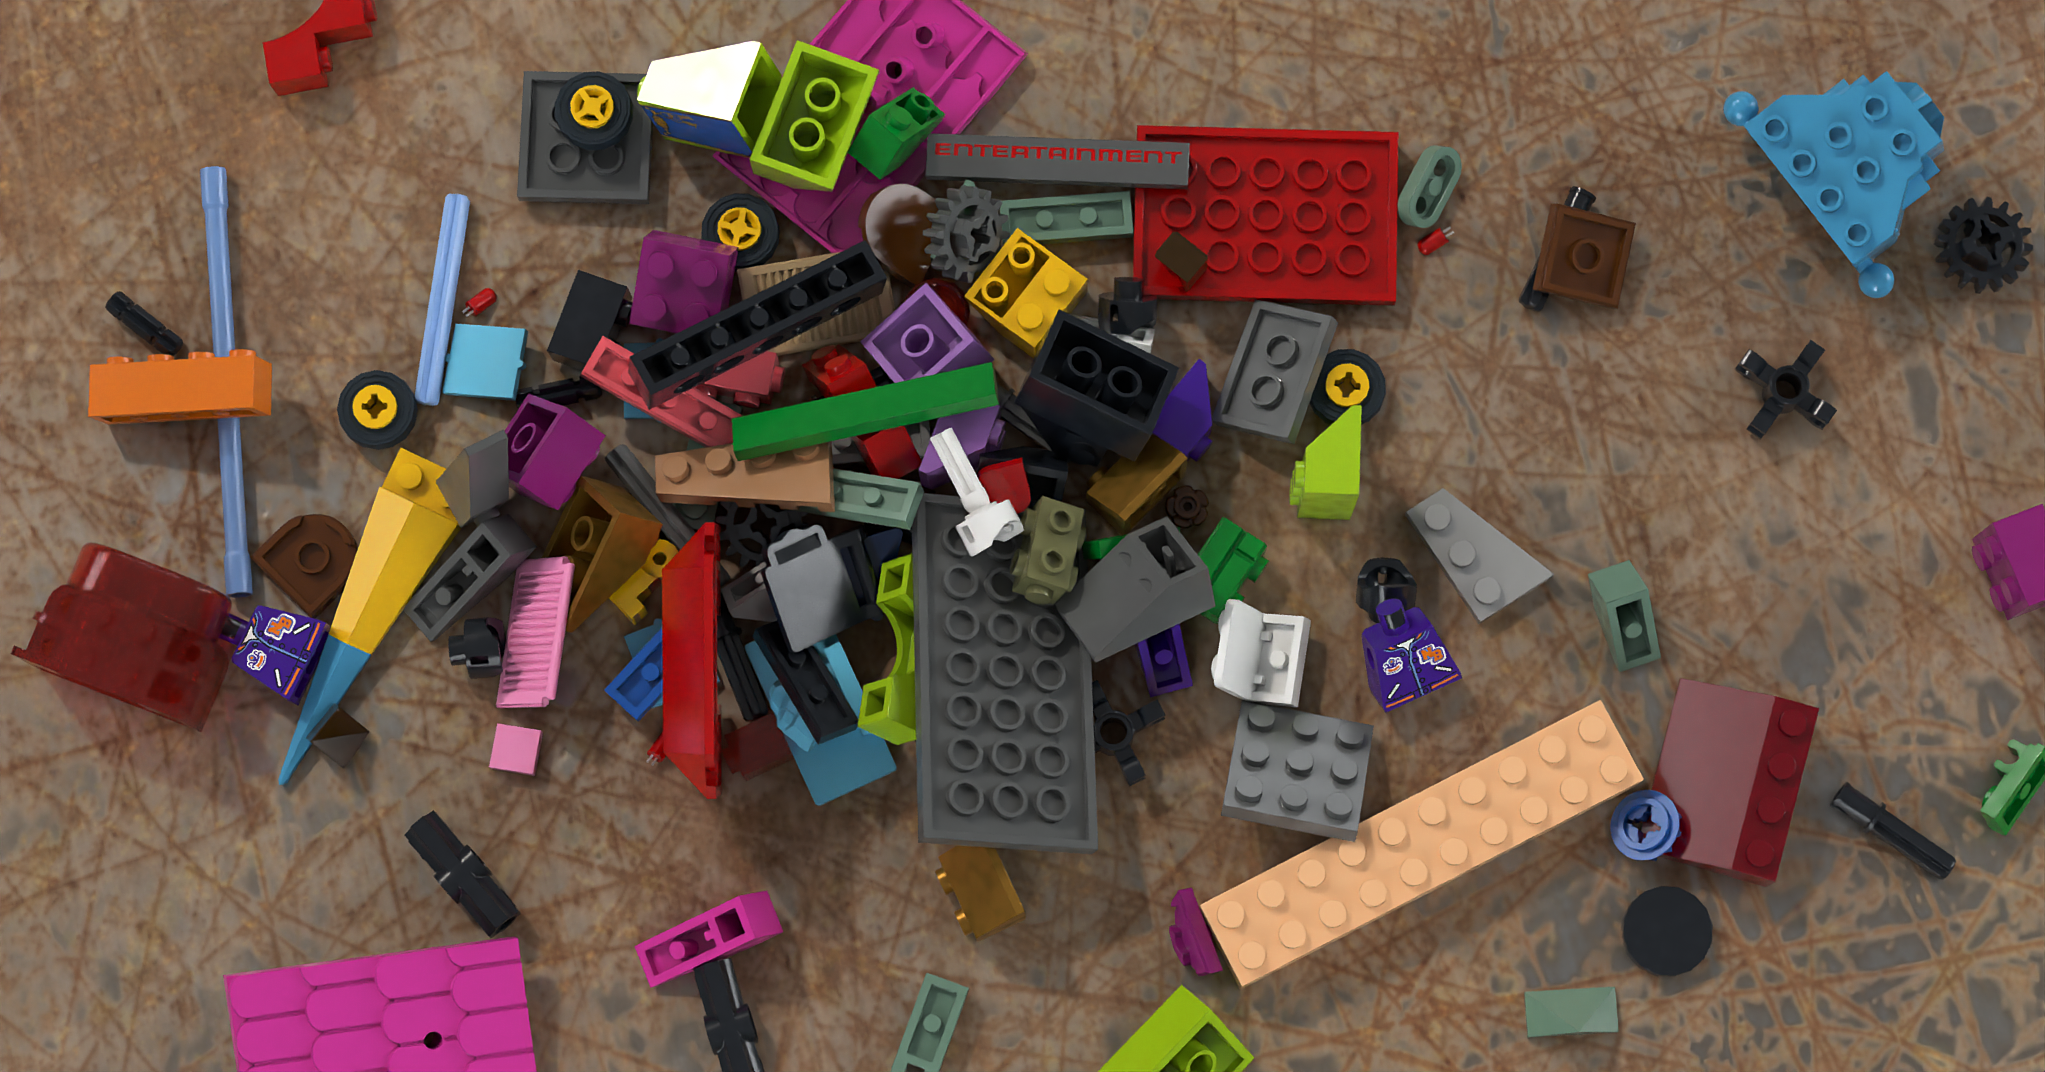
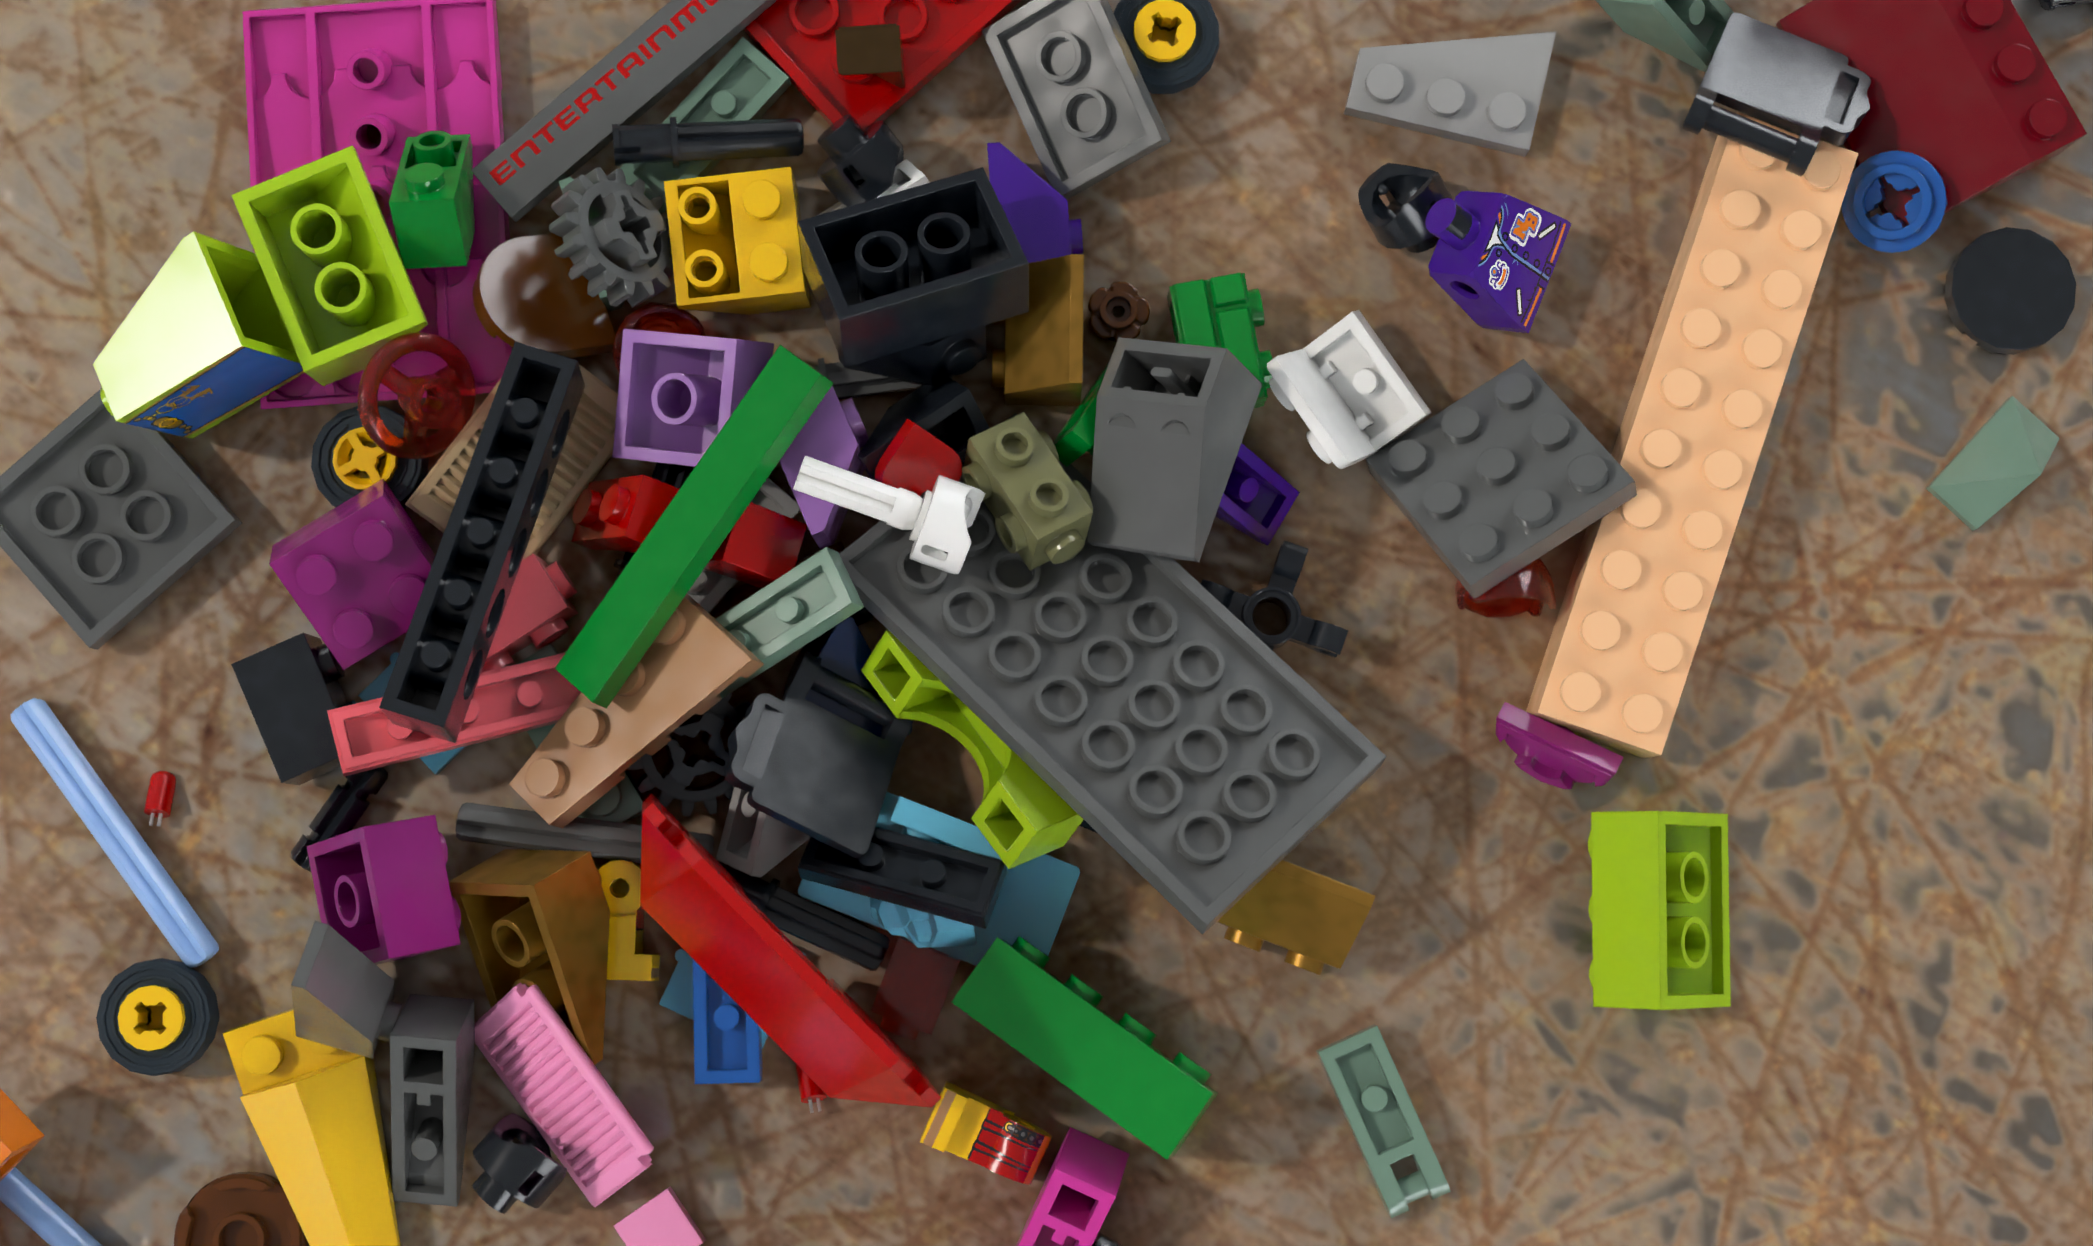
camera: 50 degrees left, 5 degrees up
medium azure piece [442,323,529,401] -> none
black wheel [555,71,633,150] -> none
lime slope [1289,405,1362,520] -> none
none -> clear red piece [358,332,476,459]
none -> black axle [612,117,804,168]
none -> leg [920,1081,1052,1185]
none -> green wedge [951,936,1218,1160]
none -> clear red hair [1455,557,1556,618]
none -> piece [1682,12,1871,176]

